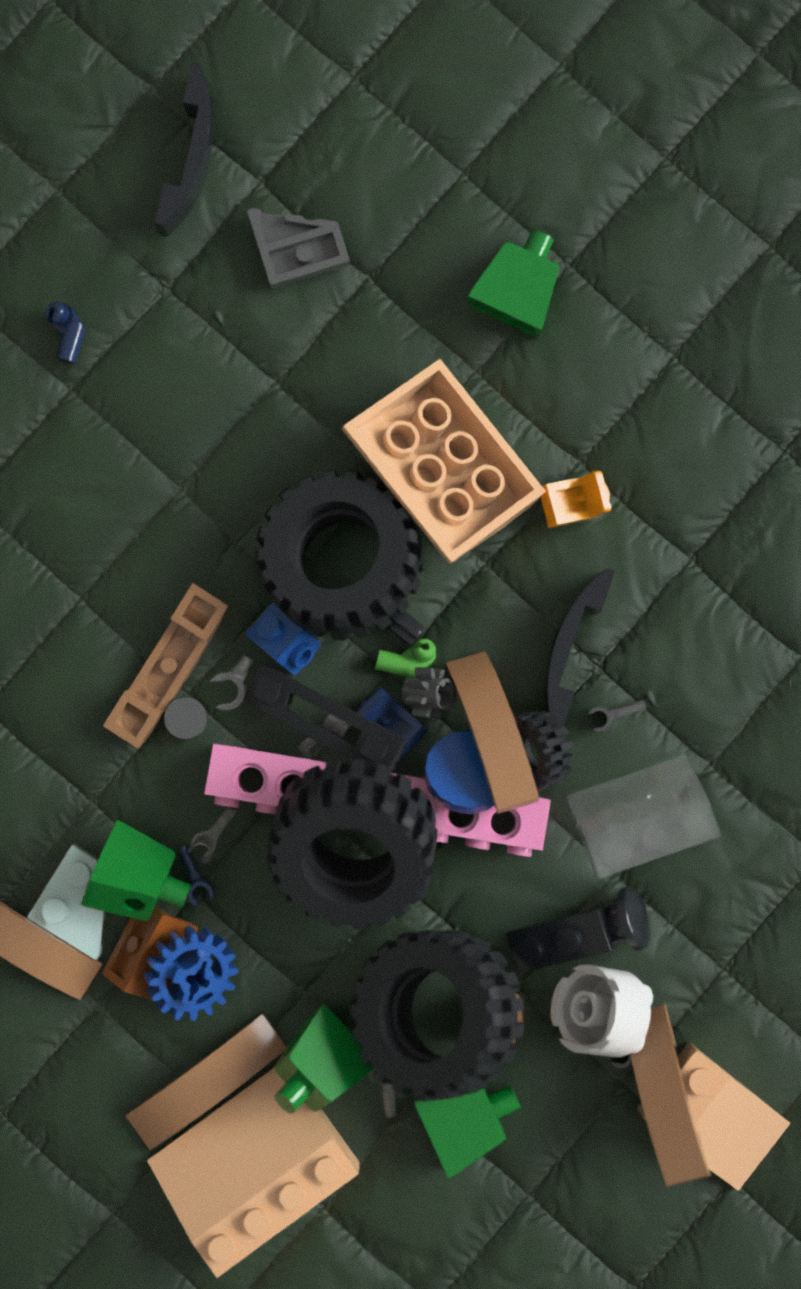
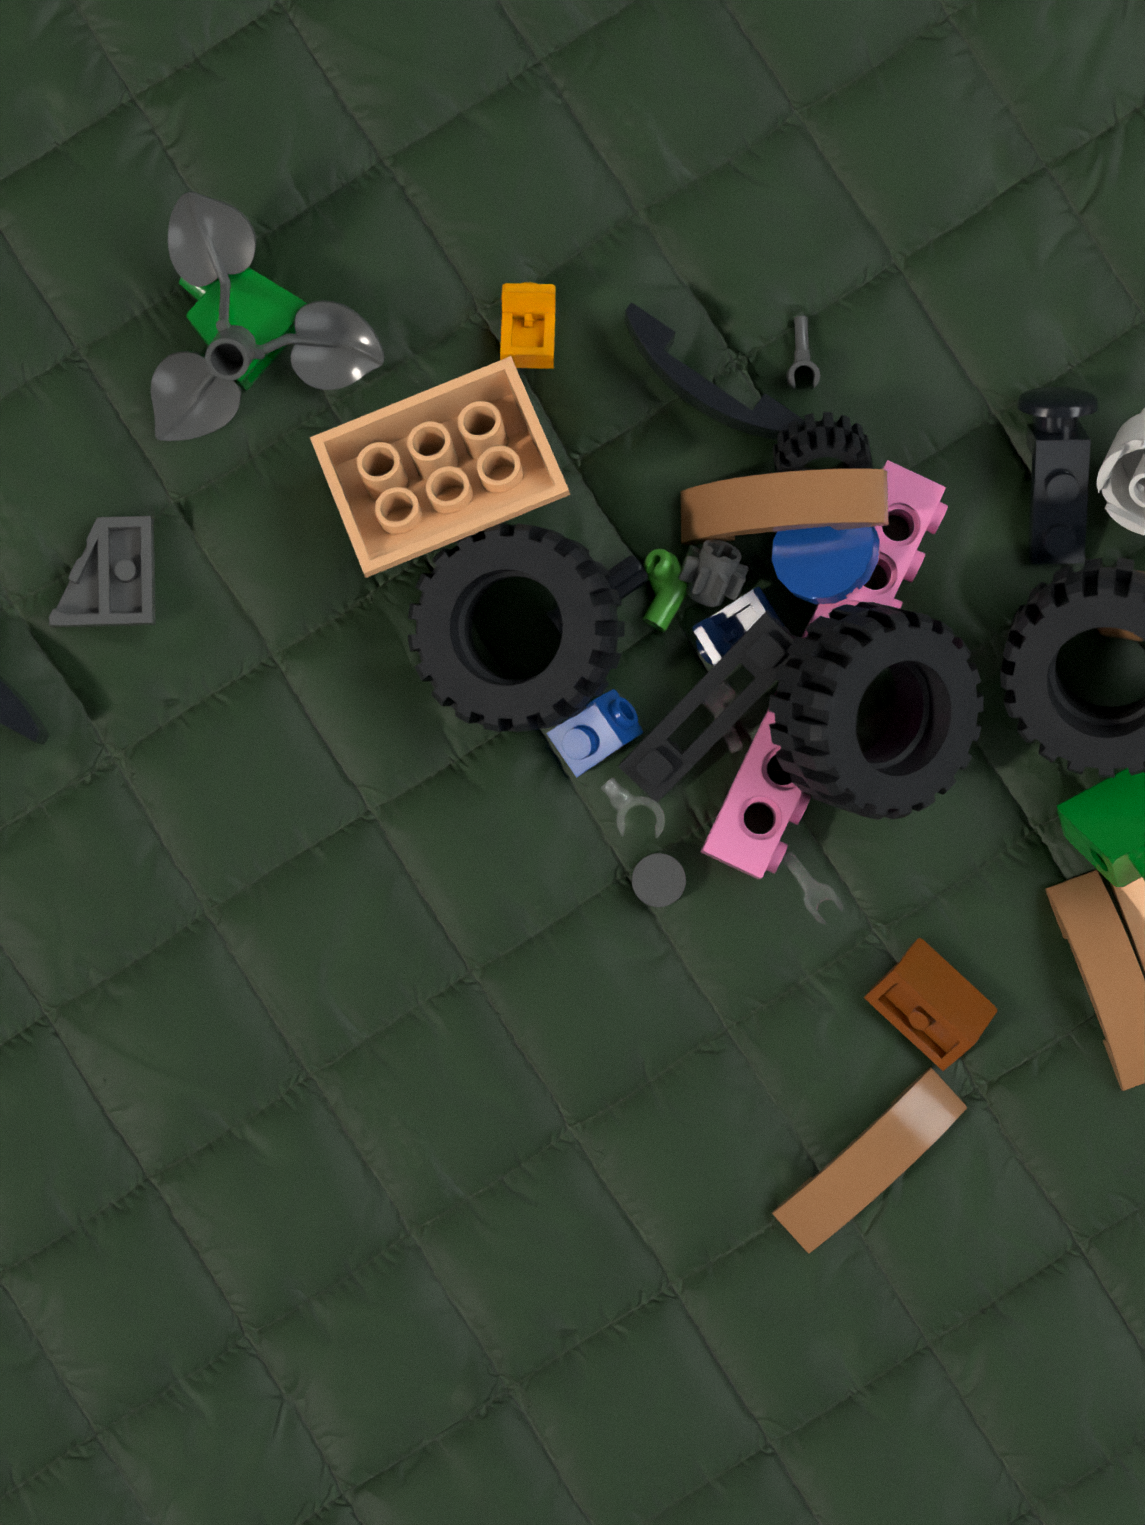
camera: 75 degrees left, 0 degrees up
light aqua wing [27,844,106,960] -> none
dark blue arm [45,302,85,365] -> none
green torso [80,820,191,921] -> none
medium nougat slope [103,583,229,749] -> none
blue gear [143,926,238,1021] -> none
dark blue hand [178,845,214,906] -> none
clear slope [566,755,721,879] -> none
none -> dark grey plant [151,191,385,441]

